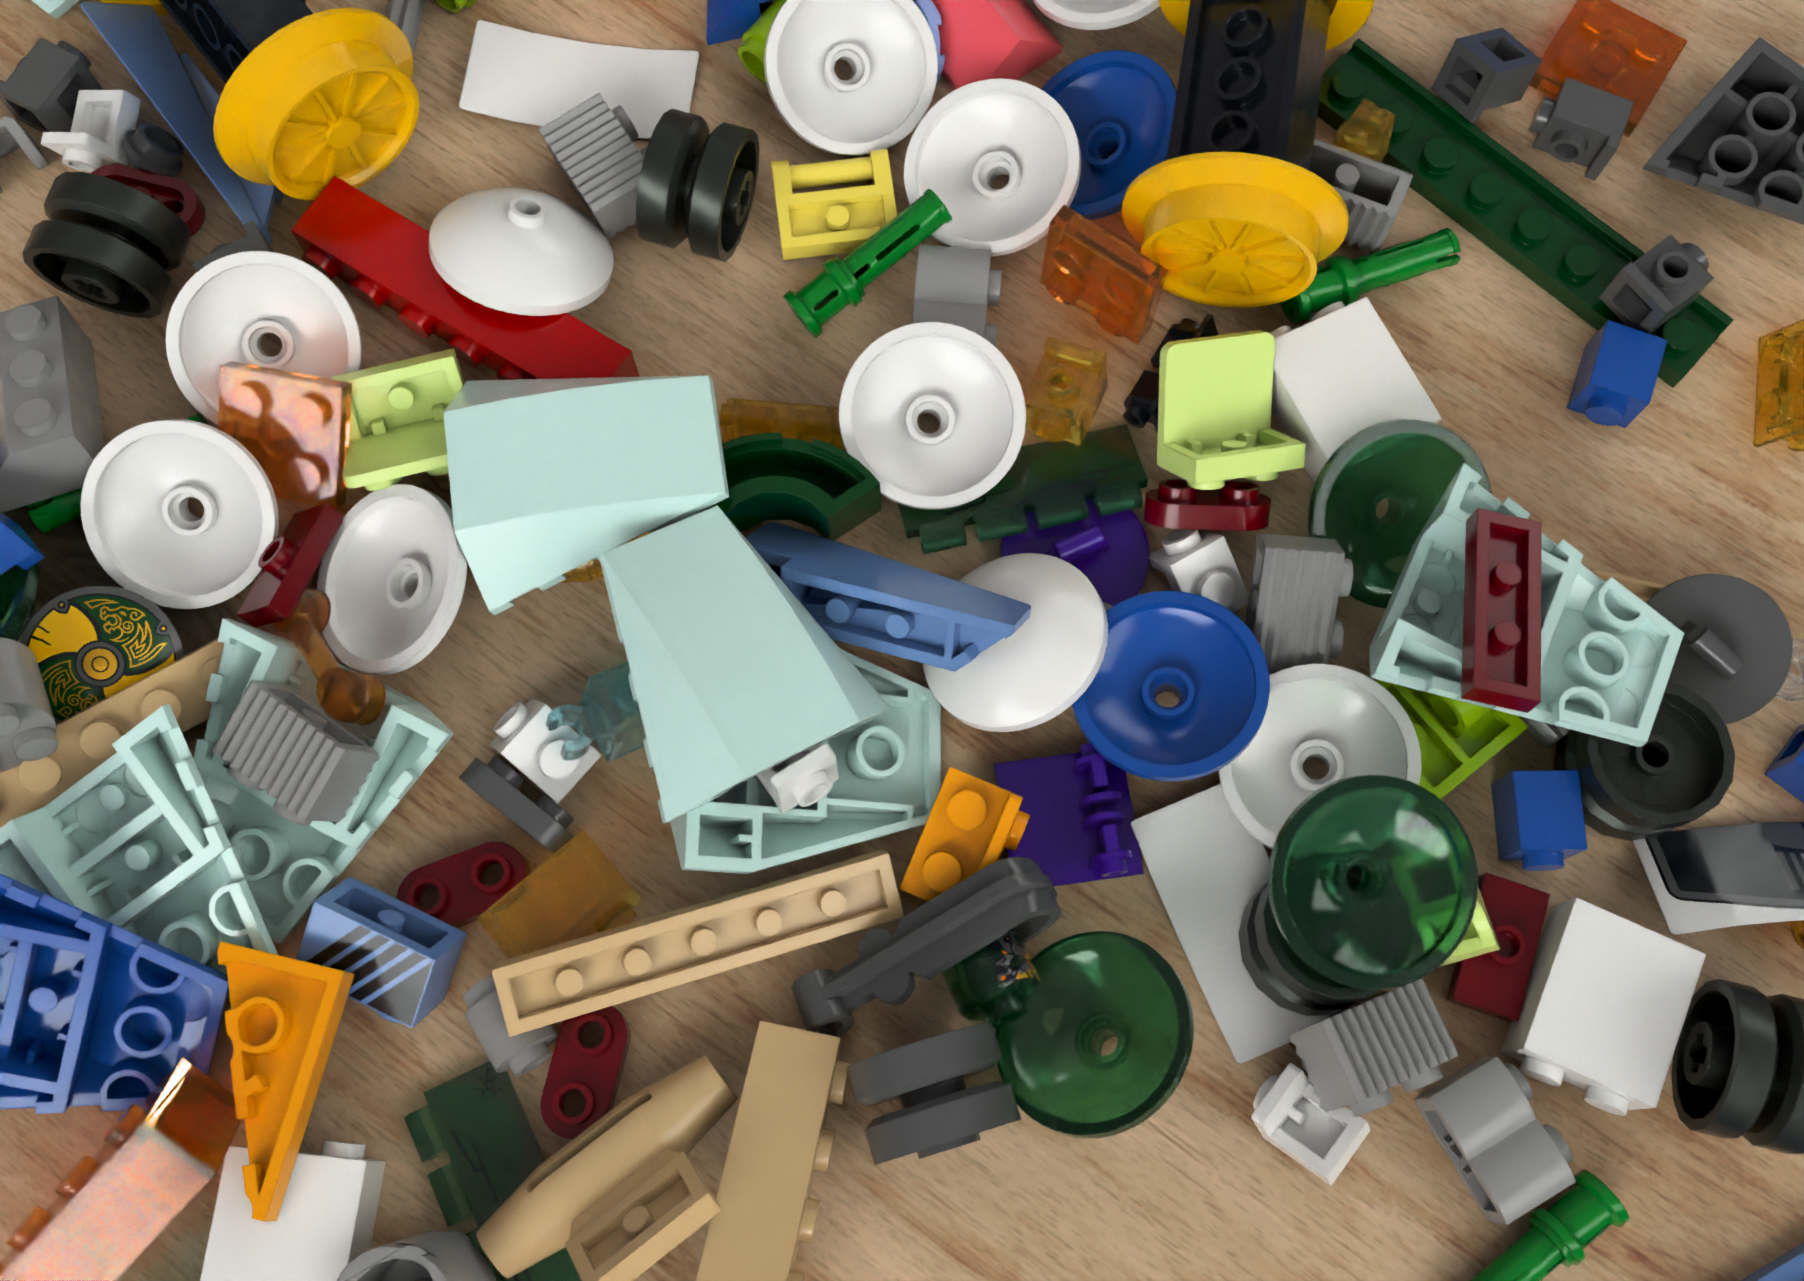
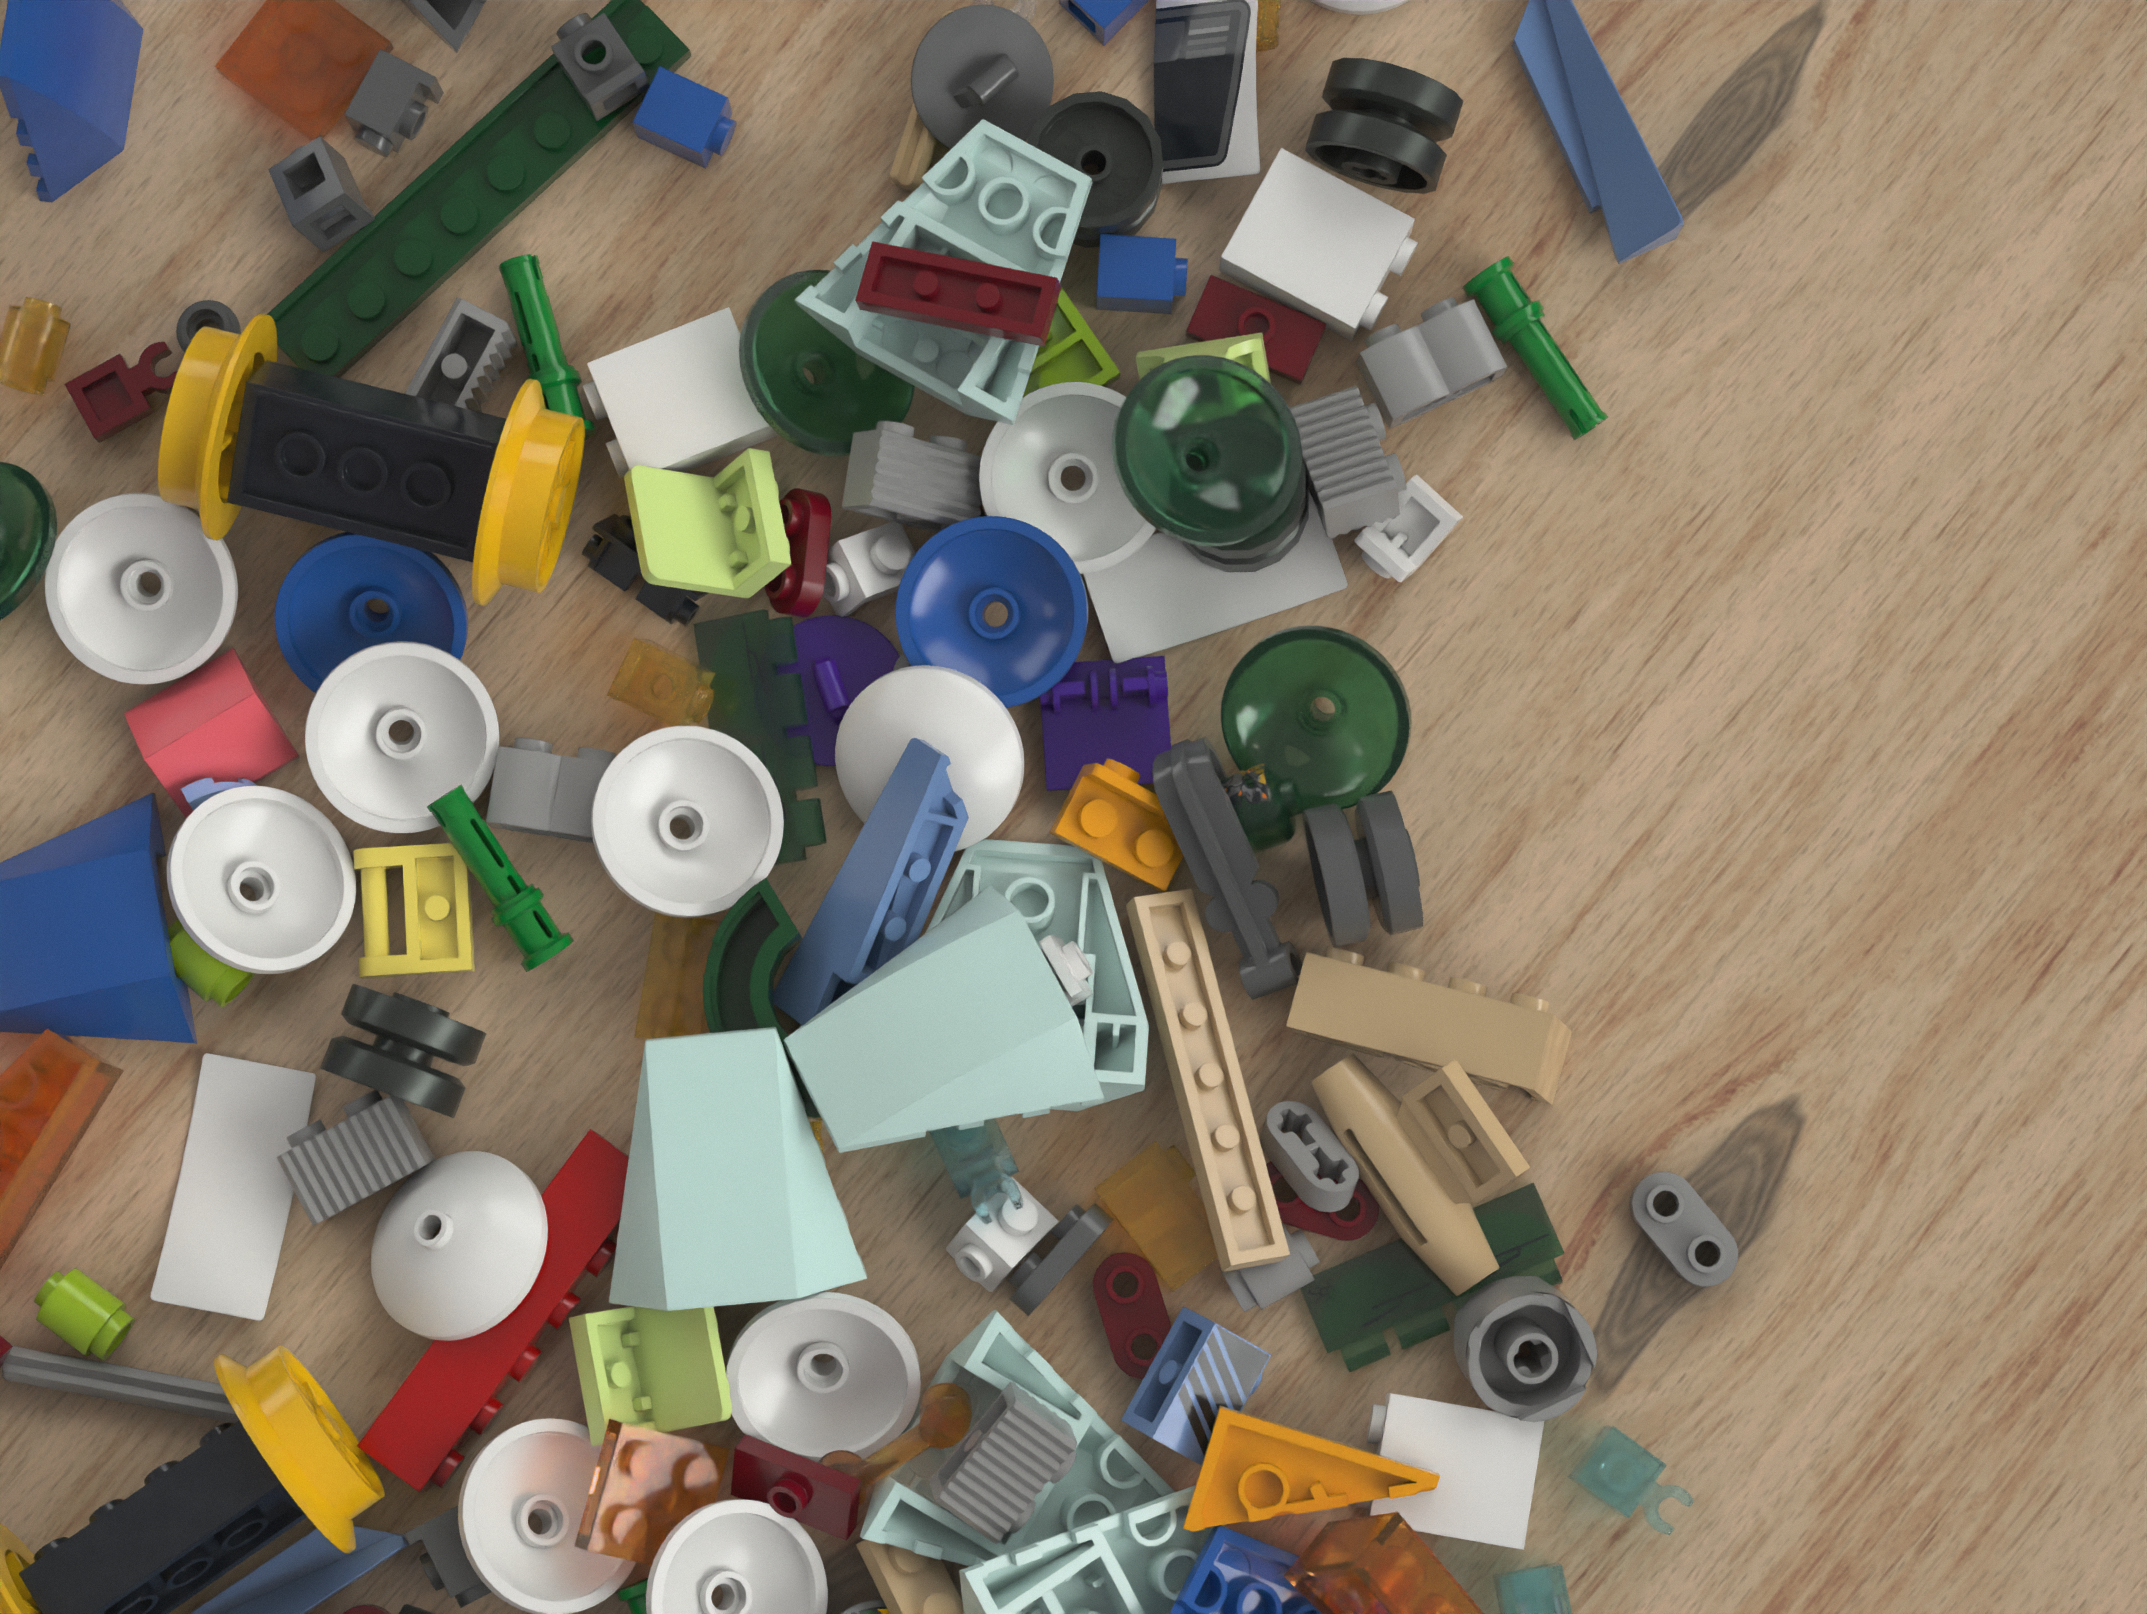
camera: 85 degrees left, 10 degrees up
clear orange plate [1040,205,1168,345] -> none
clear yellow hinge [1332,99,1395,162] -> none
none -> light grey beam [1260,1101,1359,1212]

